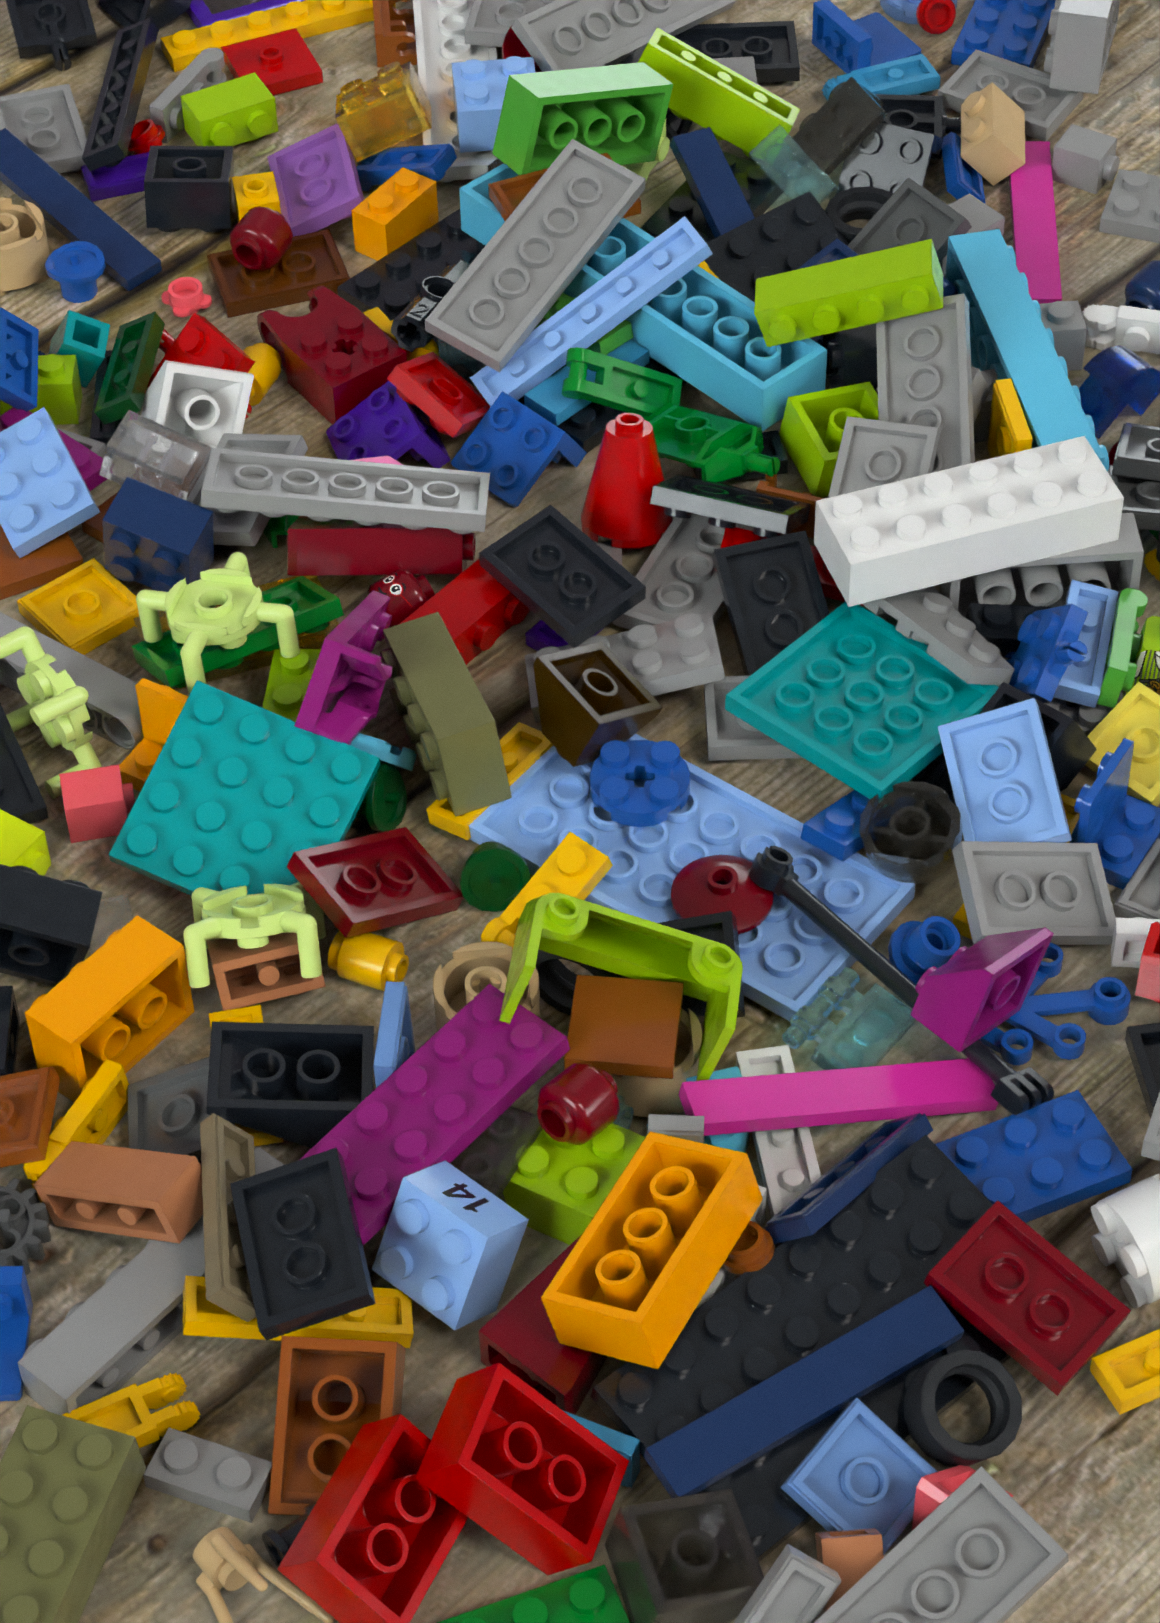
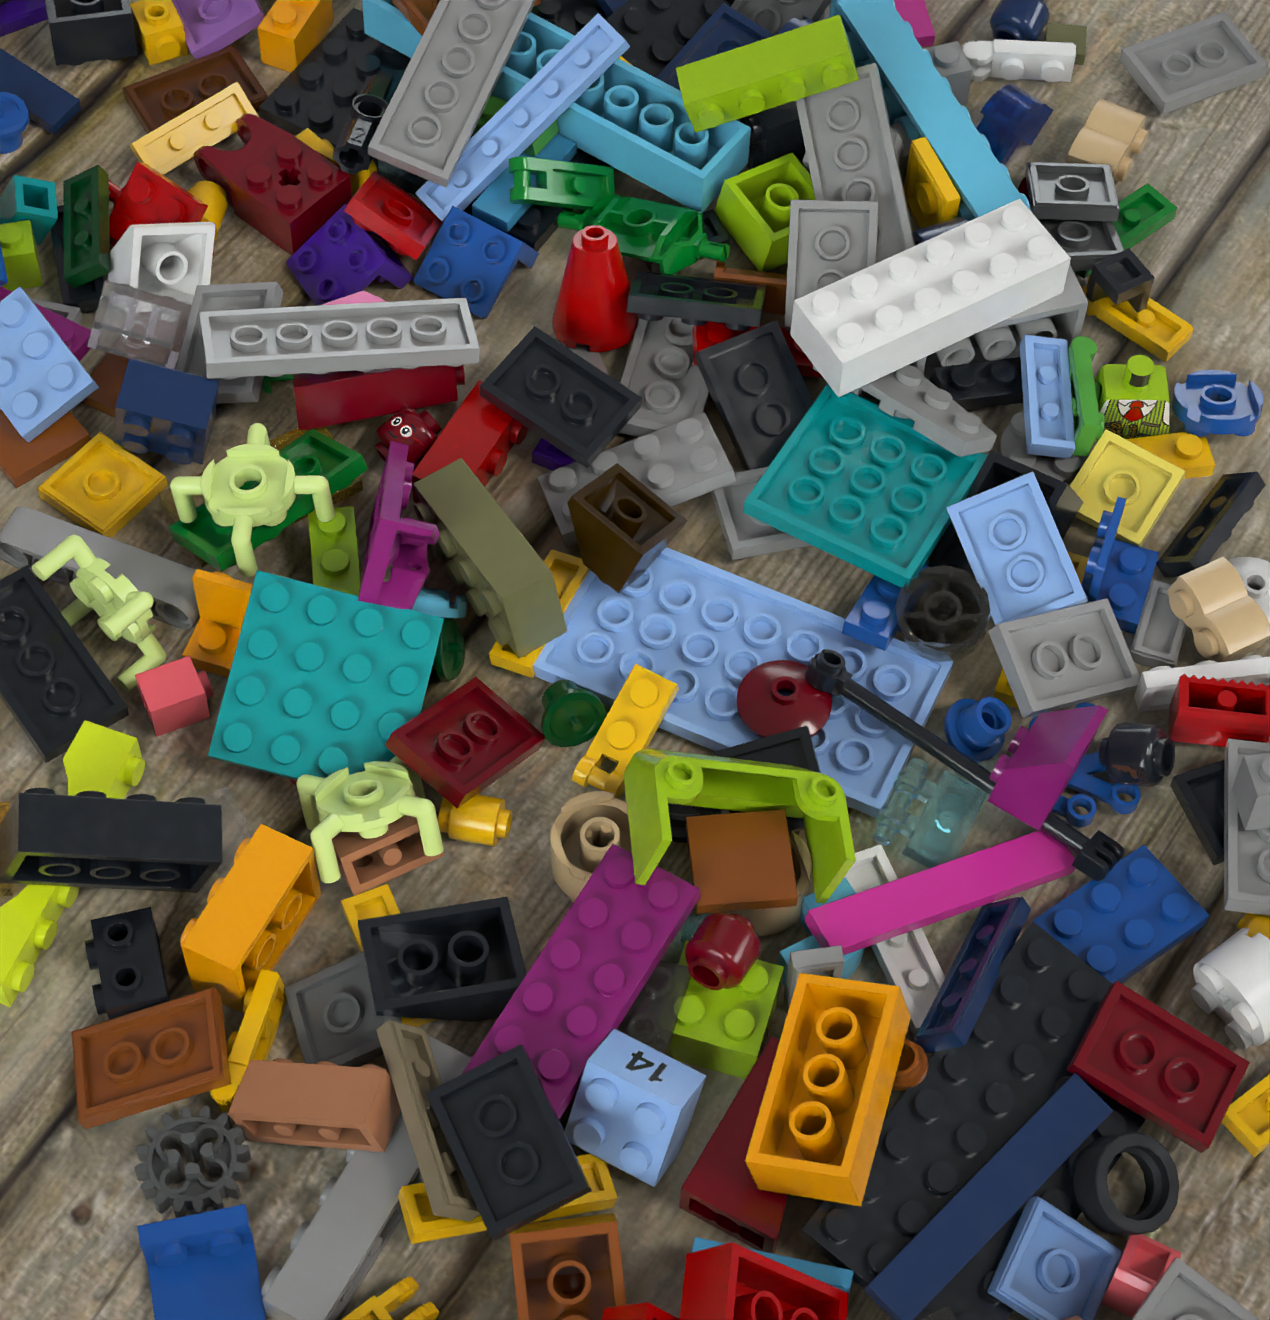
camera: 15 degrees left, 10 degrees up
coral plate [161,277,212,317] -> none
dark red head [230,206,293,271] -> none
medium blue tile [373,981,415,1088] -> none
blue plate [590,740,690,827] -> none
blue plate [1005,604,1089,703] -> none
none -> yellow plate [130,82,259,175]
none -> black head [1099,722,1175,787]

